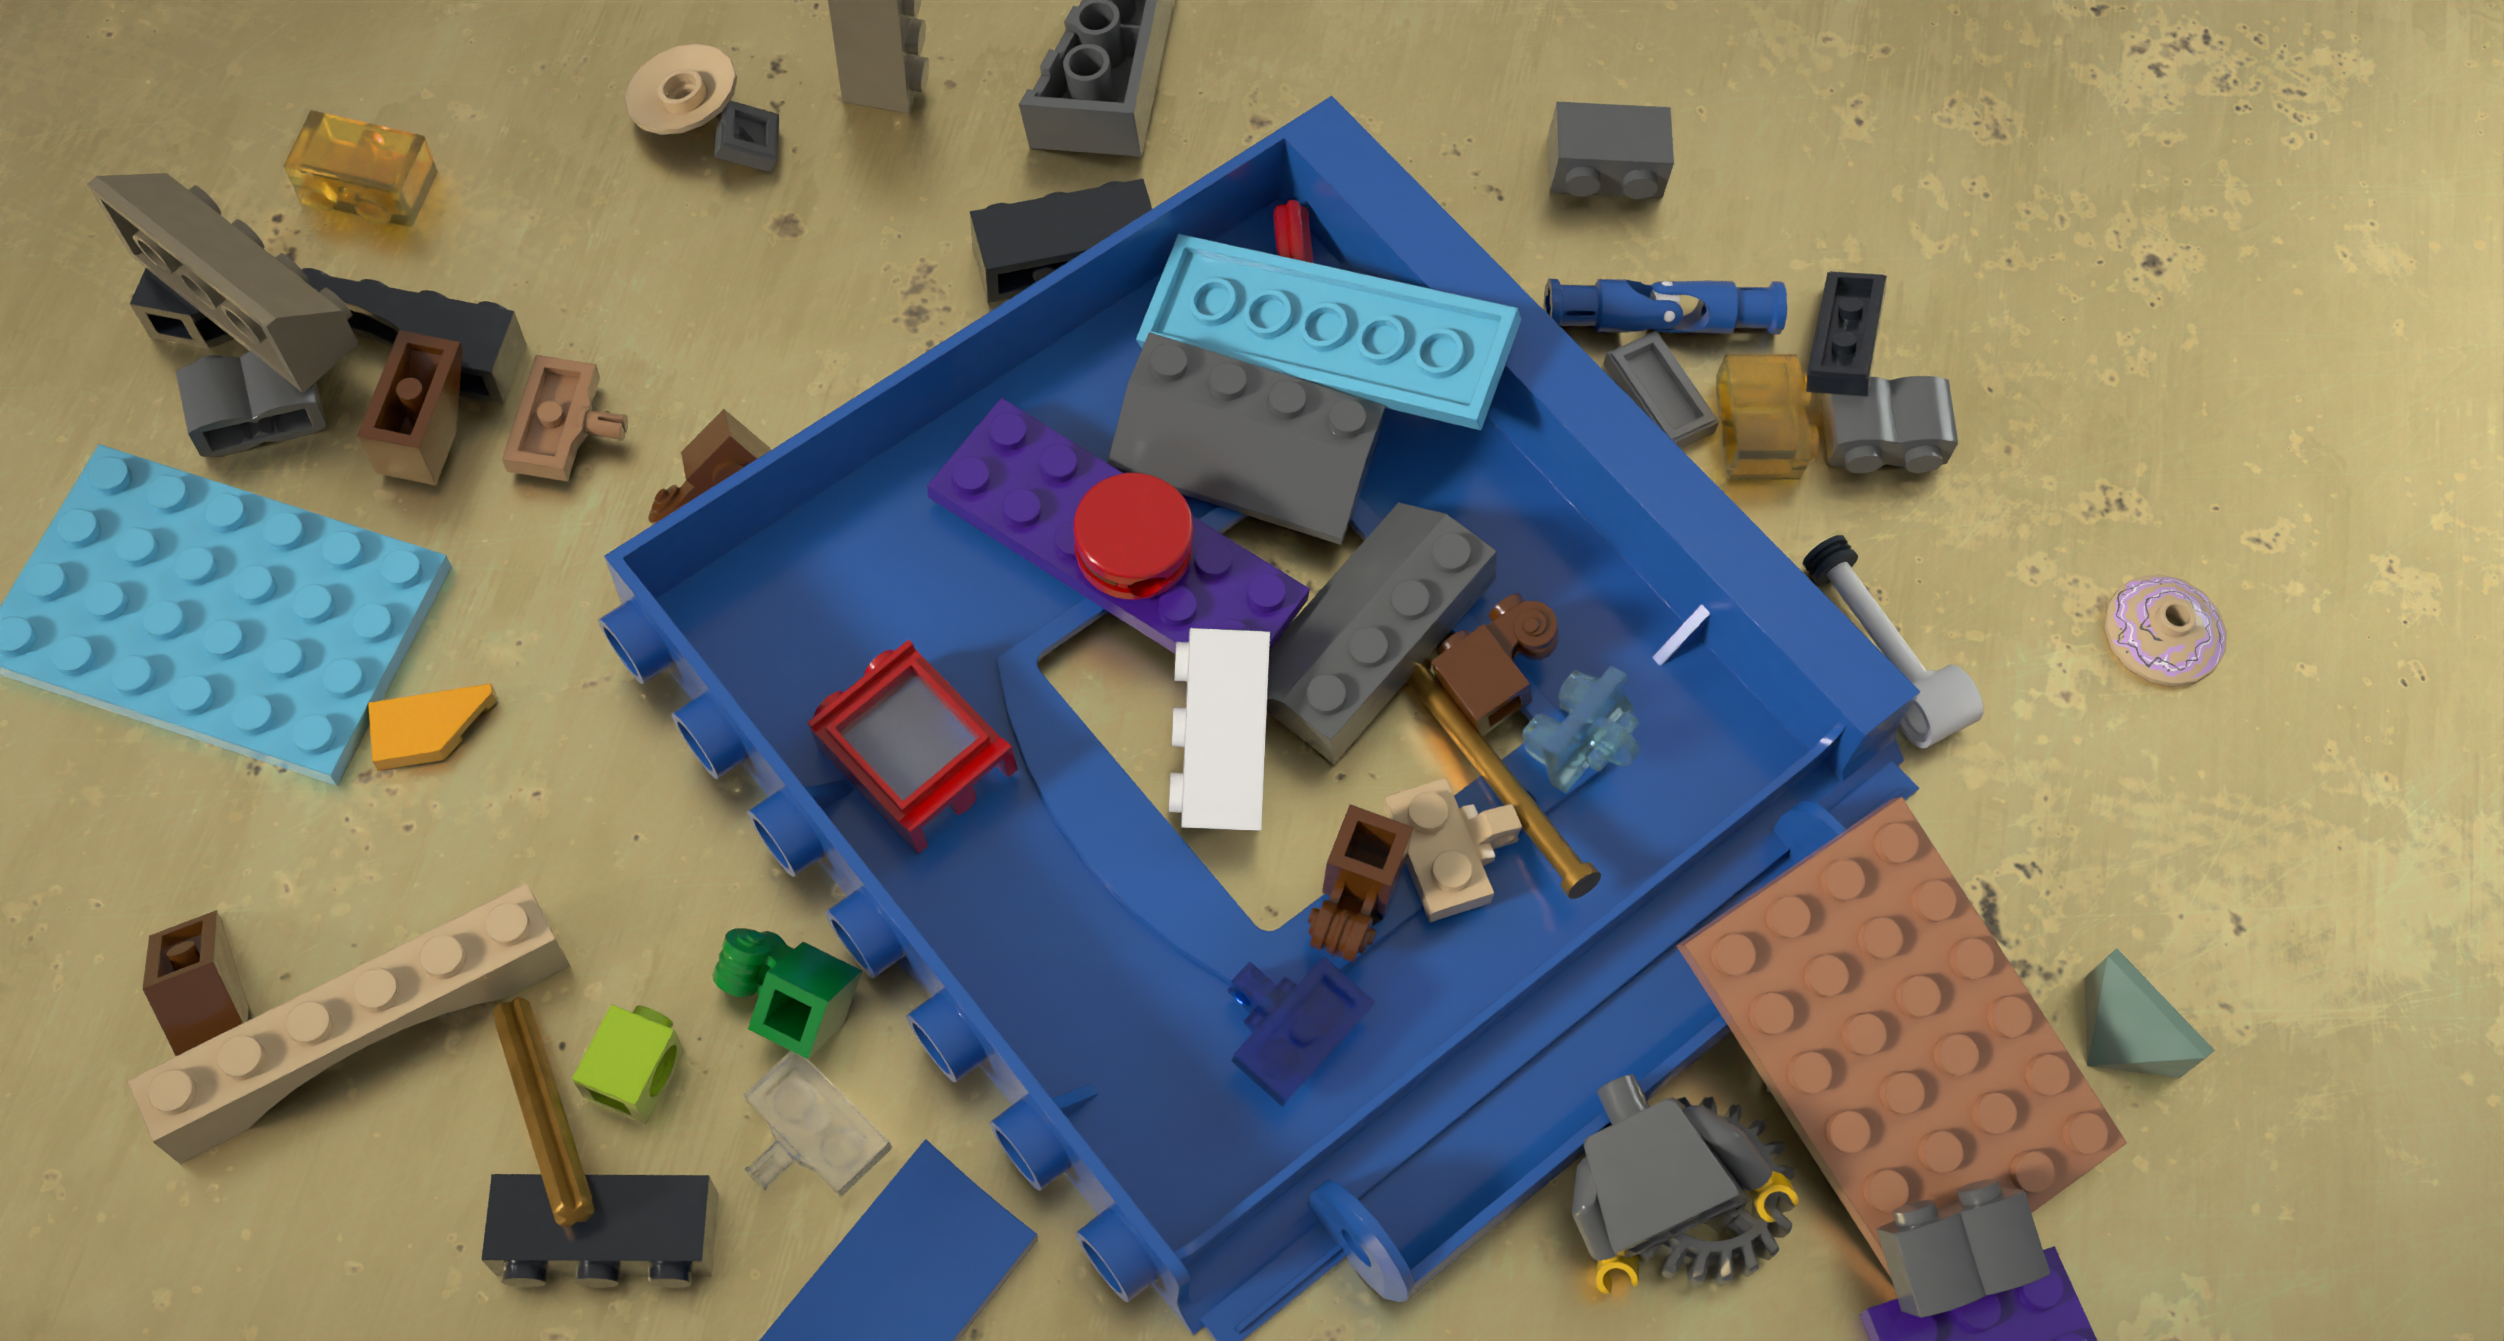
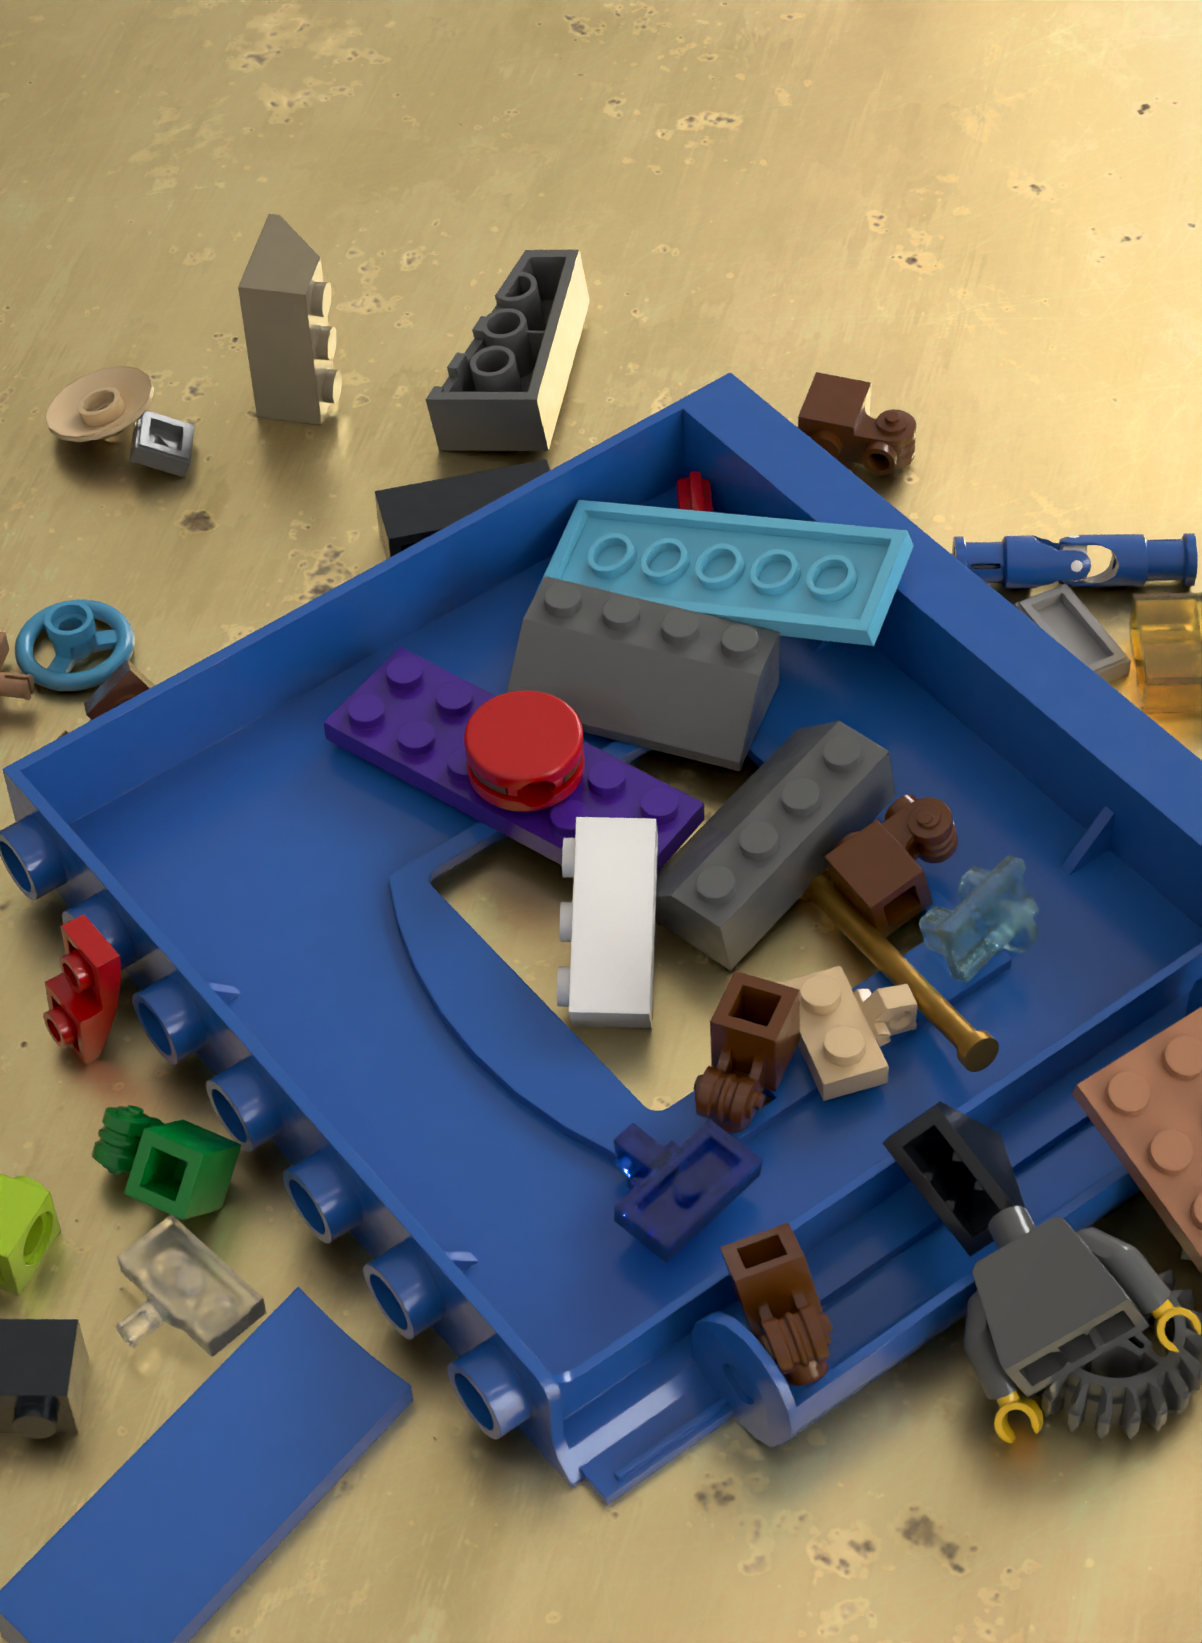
camera: 10 degrees right, 15 degrees down
red window [807,639,1018,854] -> none
dark grey brick [1548,102,1674,199] -> none
none -> dark azure piece [15,600,135,691]
none -> red slope [43,914,121,1066]
none -> reddish brown brick [720,1223,833,1386]
none -> reddish brown brick [798,372,917,475]
none -> black slope [882,1101,1026,1256]

